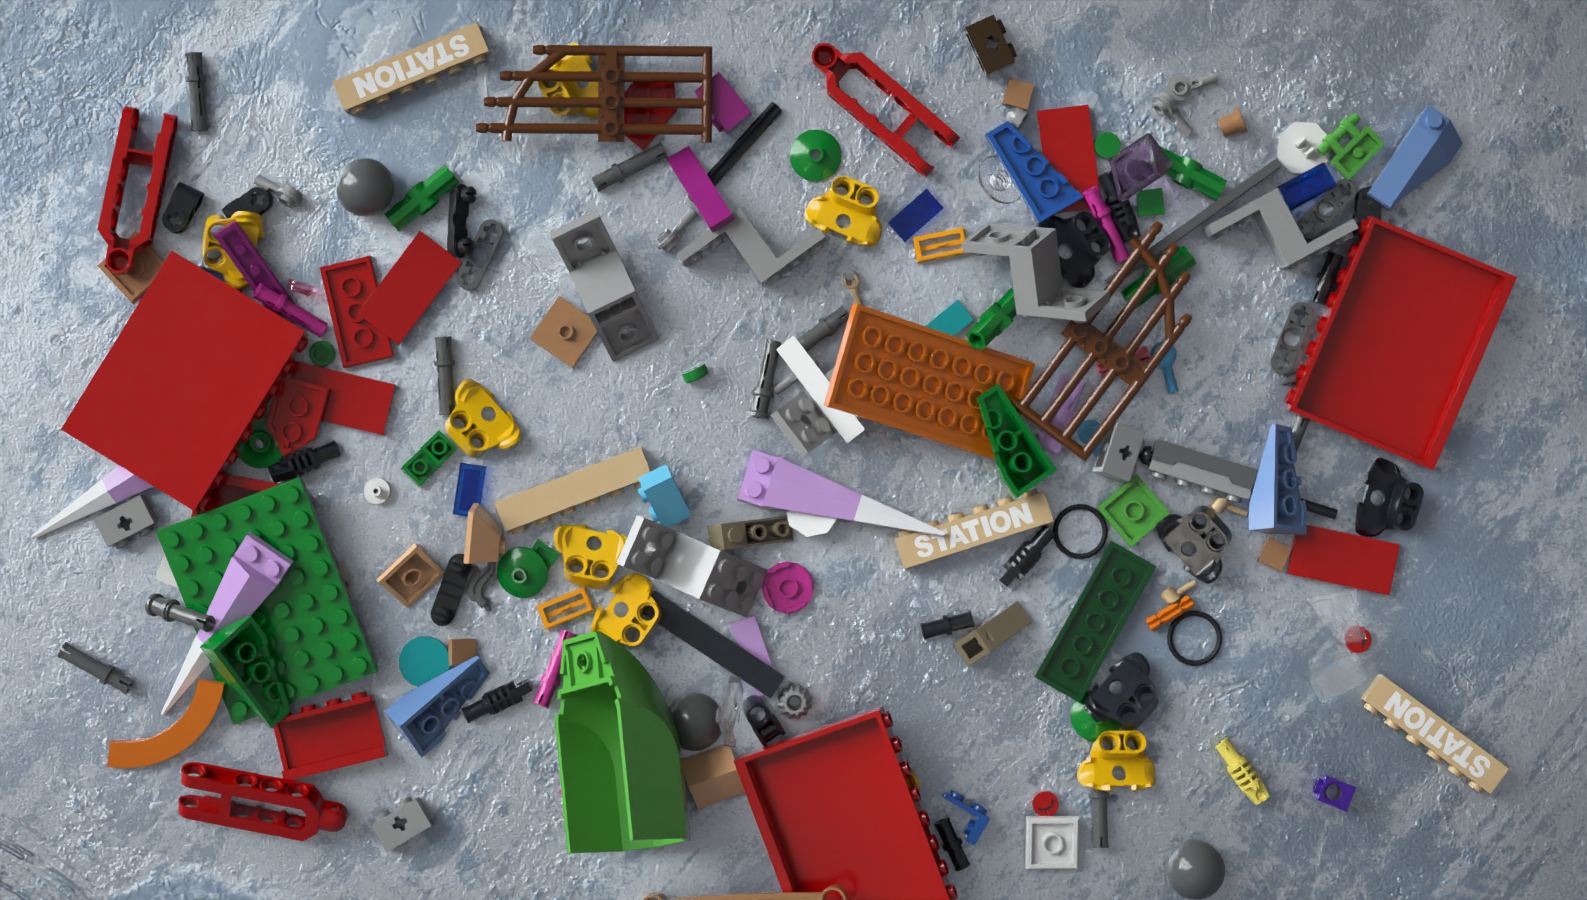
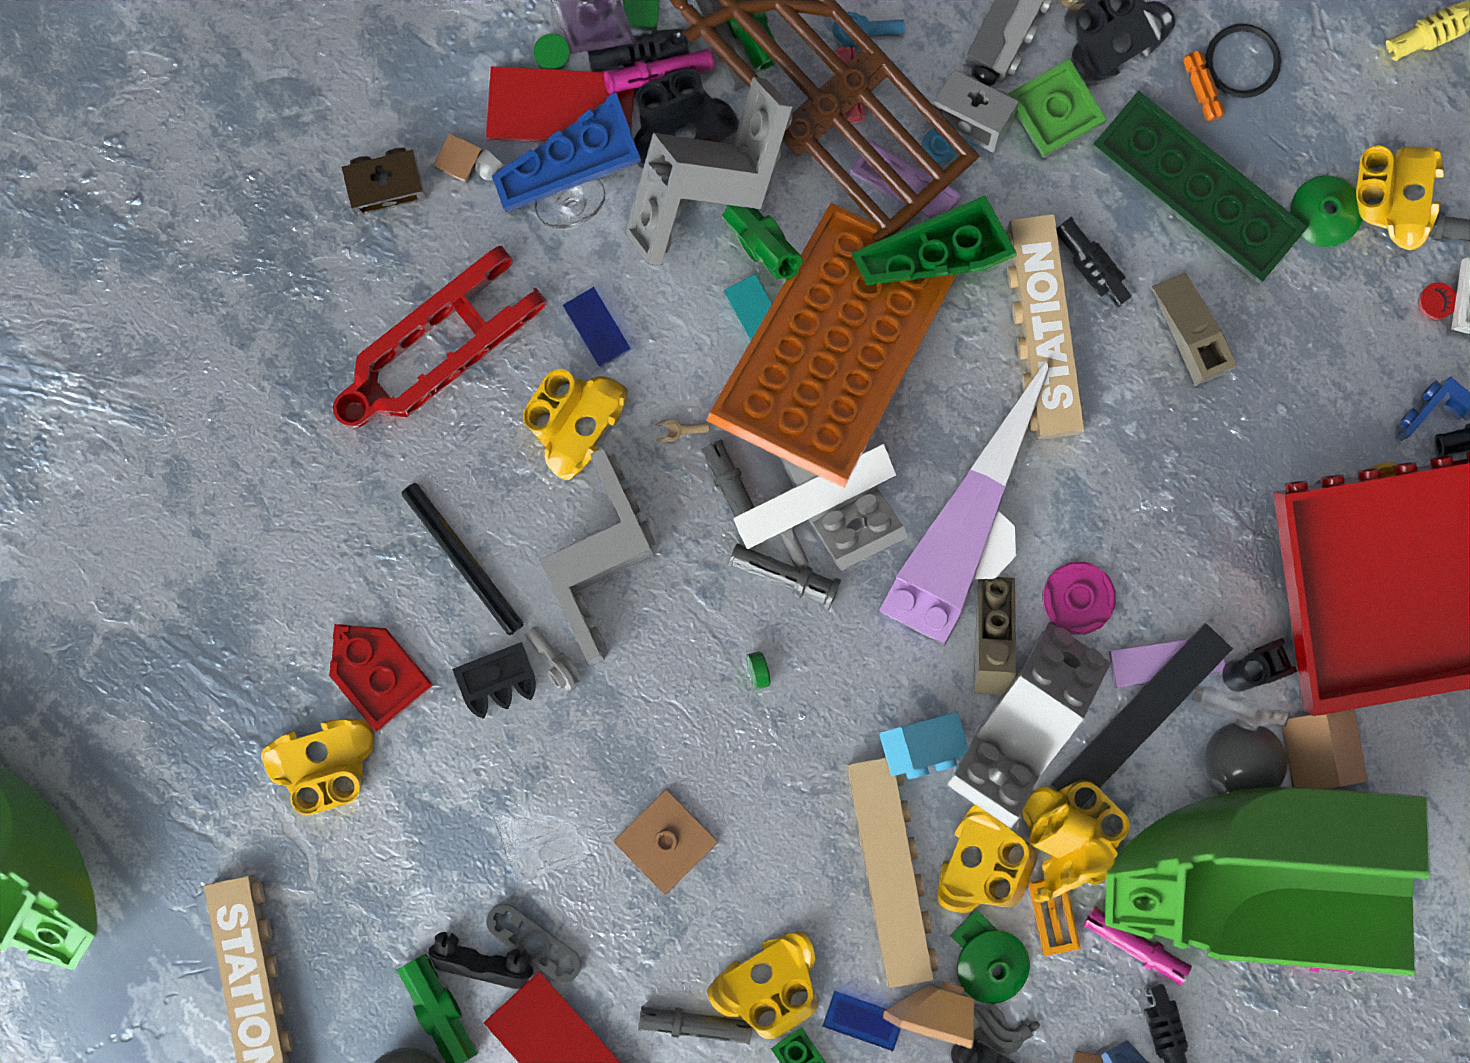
camera: 80 degrees left, 5 degrees down
reddish brown piece [476,45,712,143] -> none
light grey bracket [549,210,660,362] -> none
dark grey pin [591,142,668,192] -> none
magenta tile [667,146,735,233] -> none
magenta brick [695,72,752,135] -> none
light grey piece [777,684,812,719] -> none
green dish [790,130,842,182] -> none
light orange tile [913,227,967,263] -> none
black pin [920,611,975,640] -> none
black tyre [1053,504,1108,559] -> none
black piece [1084,652,1159,731] -> none
tan hand [1160,580,1197,604] -> none
none -> black plate [452,642,536,719]
none -> yellow piece [1029,804,1115,902]

